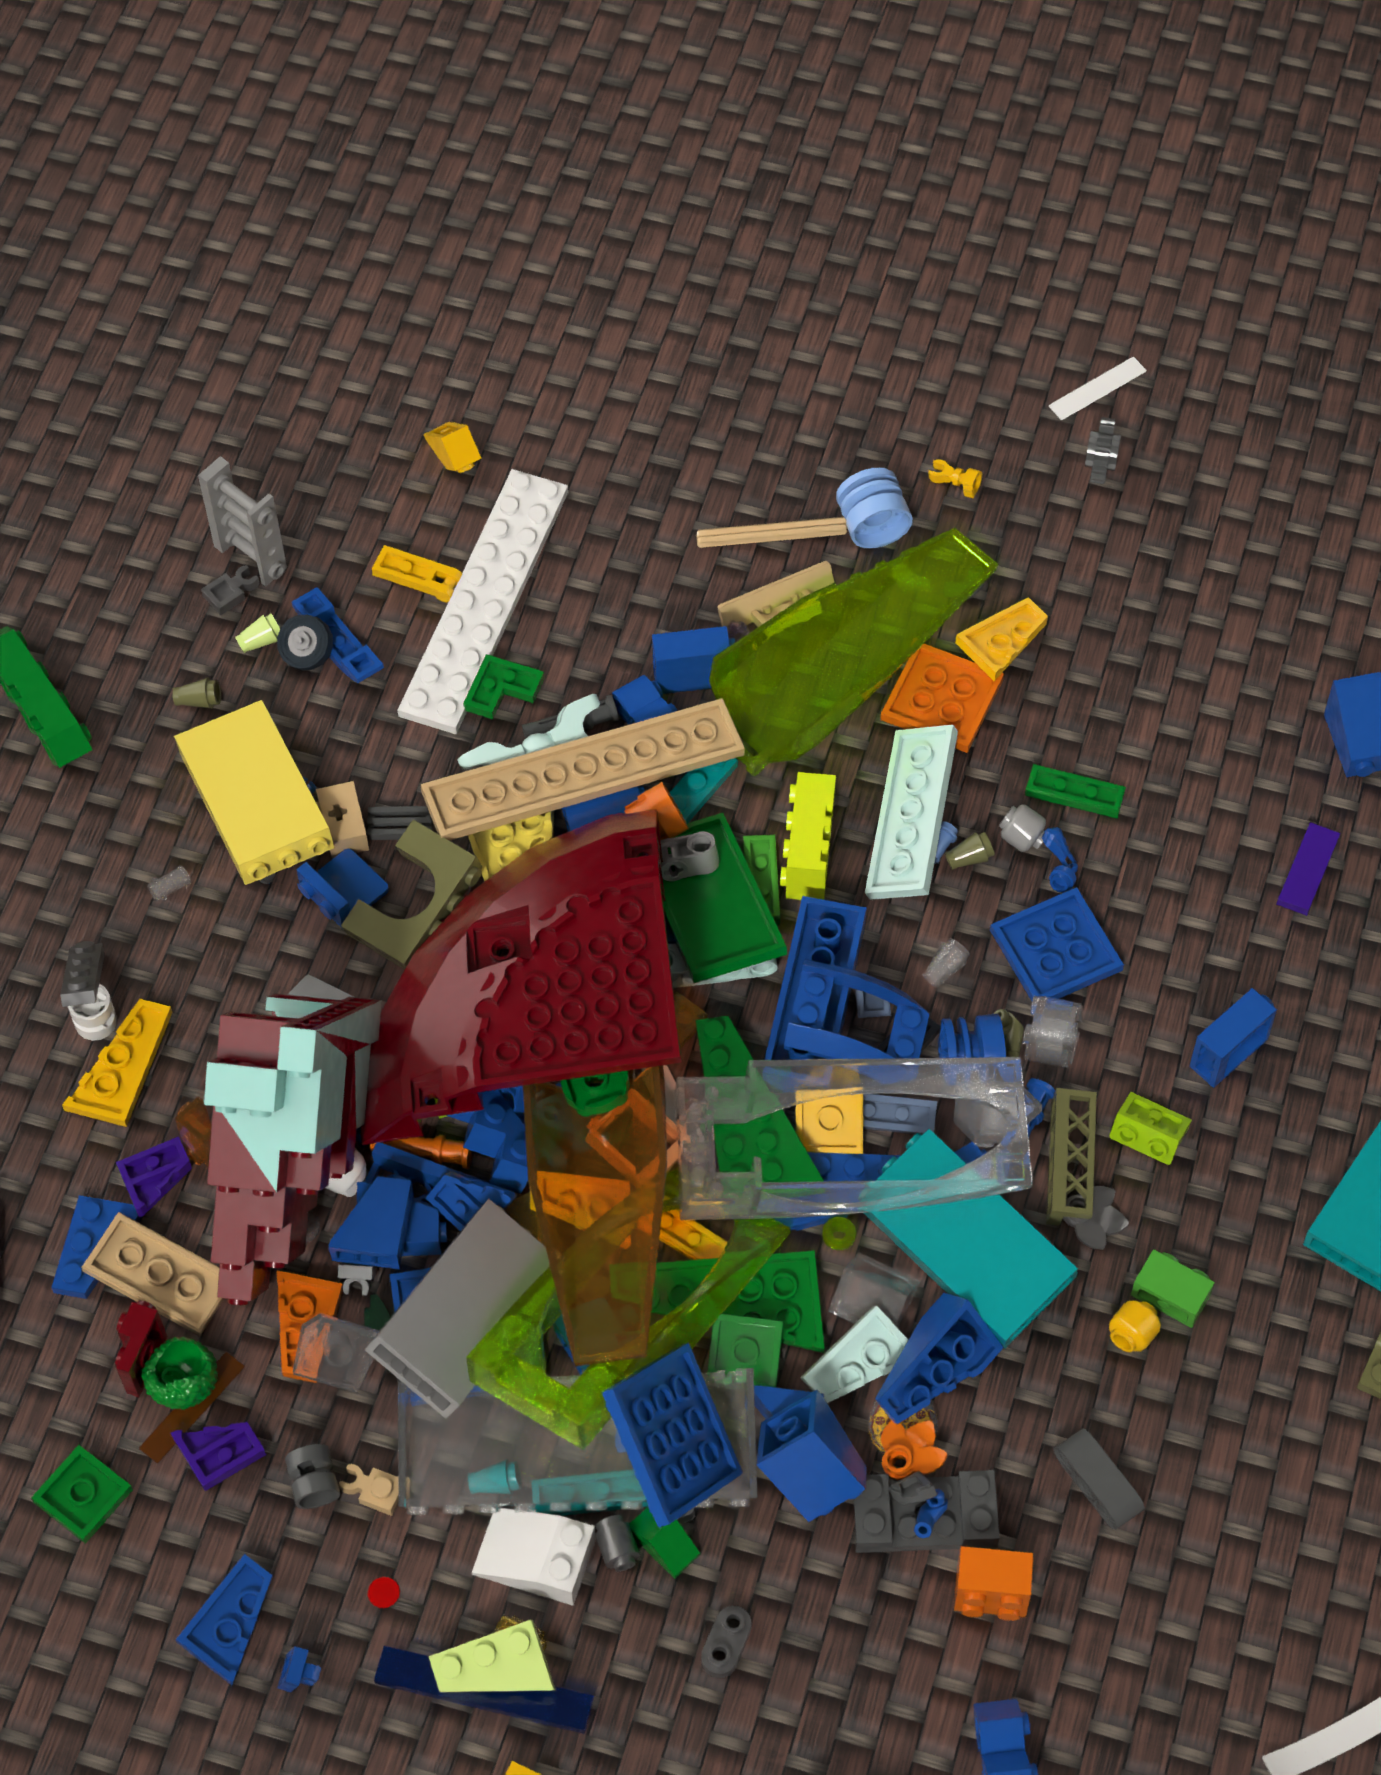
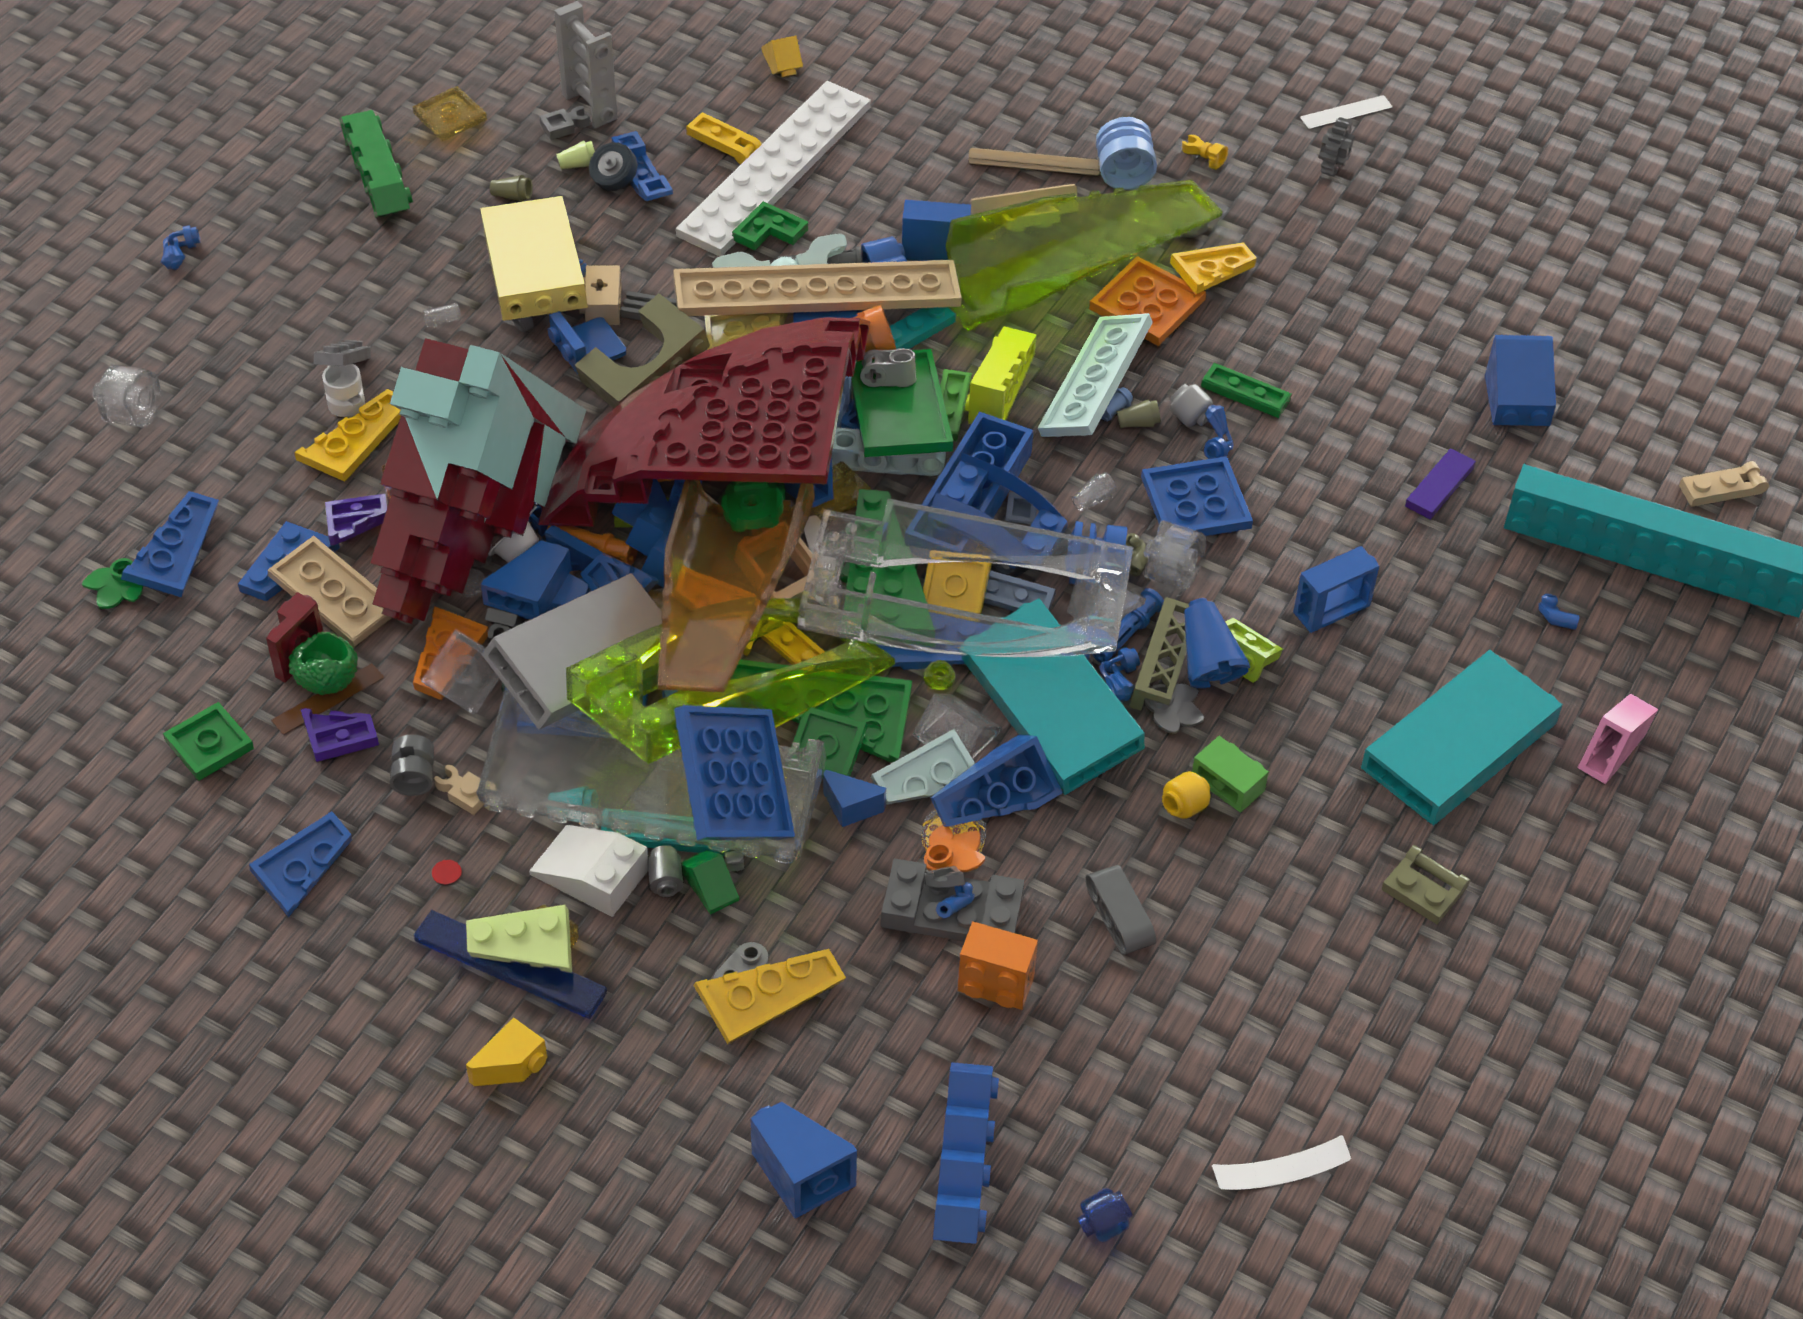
camera: 10 degrees right, 10 degrees down
blue tile [277,1646,321,1693] -> none
blue slope [756,1389,867,1522] -> none
none -> clear yellow plate [412,86,487,141]
none -> yellow wing [693,949,846,1044]
none -> blue piece [1099,647,1140,702]
none -> blue cone [1184,598,1250,688]

